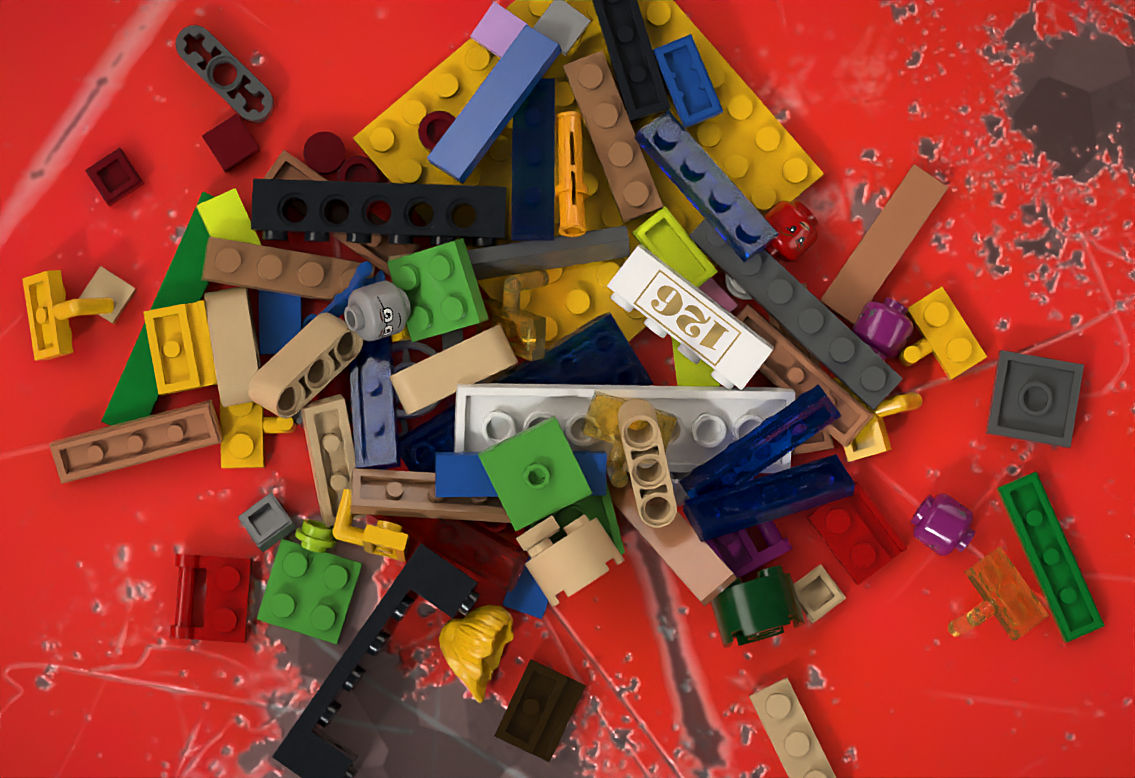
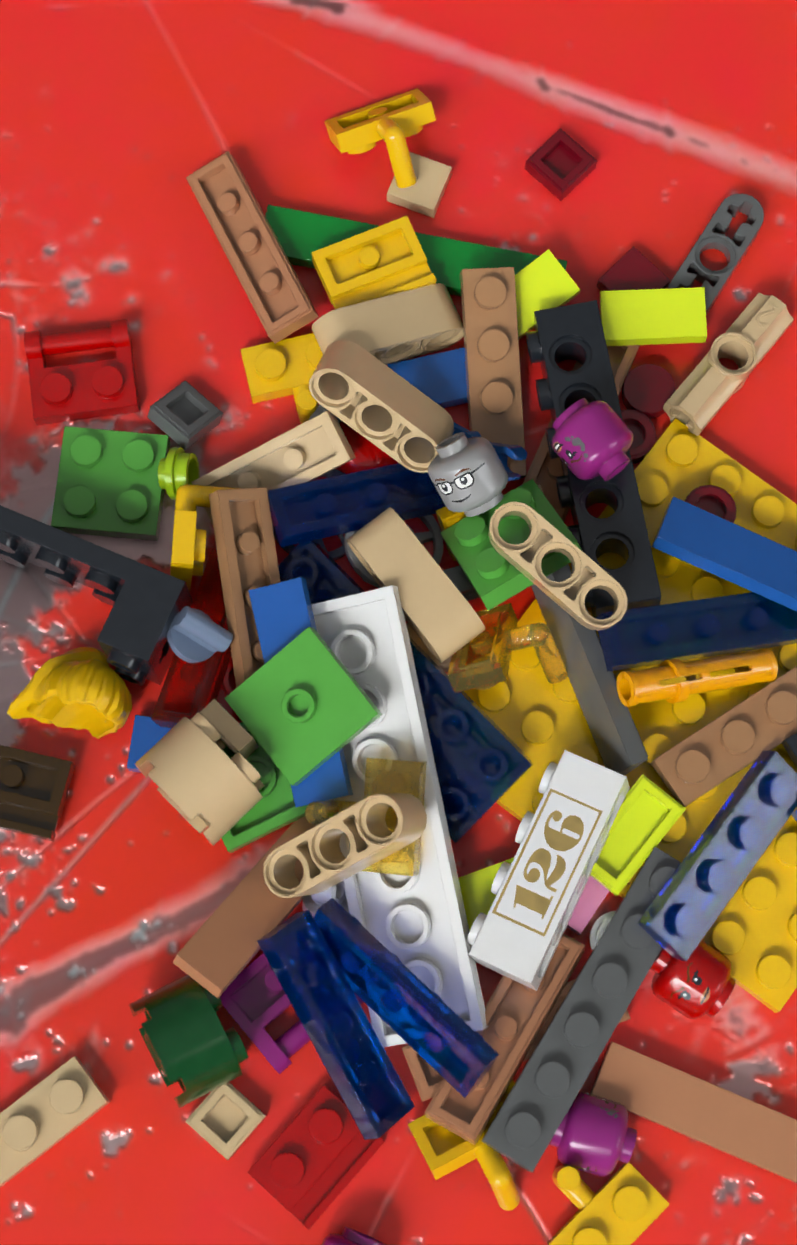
camera: 80 degrees right, 10 degrees down
none -> sand blue plate [167,606,233,663]
none -> tan beam [488,502,628,631]
none -> magenta head [552,398,633,481]
none -> neon yellow tile [599,287,707,346]
none -> tan piece [663,293,794,436]

